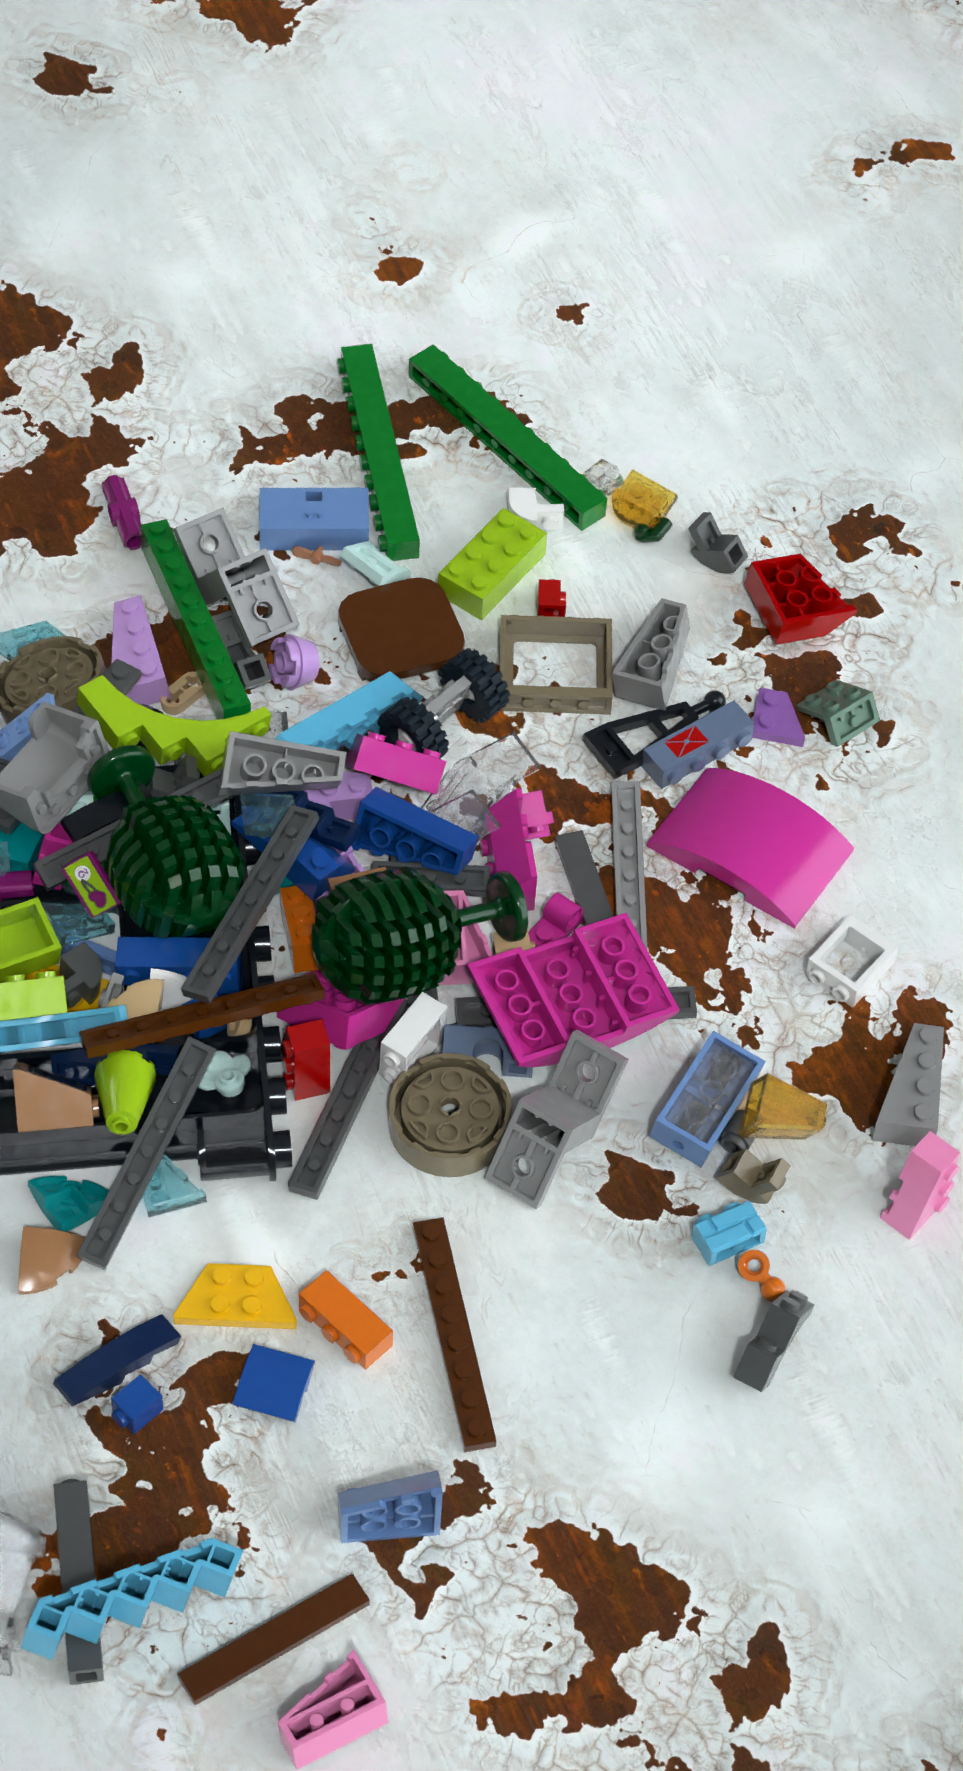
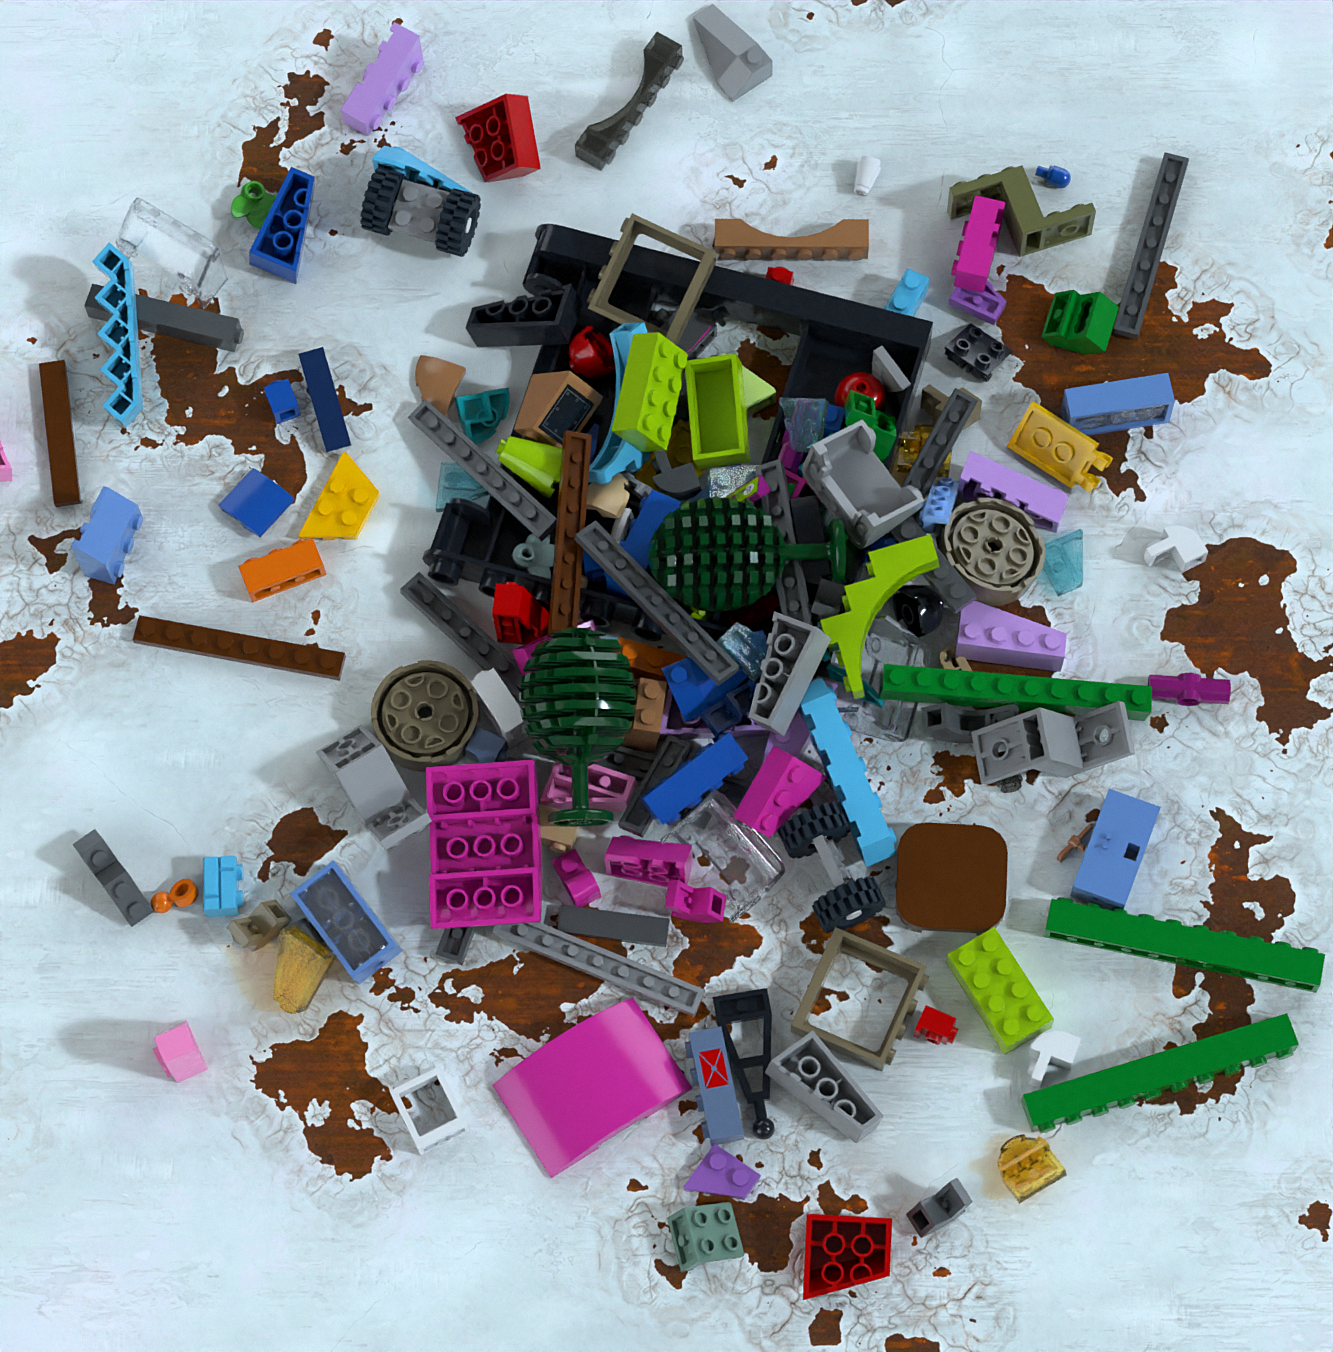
camera: 120 degrees right, 15 degrees up
lavender cone [269,634,319,690] -> none
light aqua plate [340,541,411,586] -> none
clear plate [583,459,625,497] -> none
dark green arm [634,517,672,543] -> none
light grey wedge [872,1023,944,1146] -> none

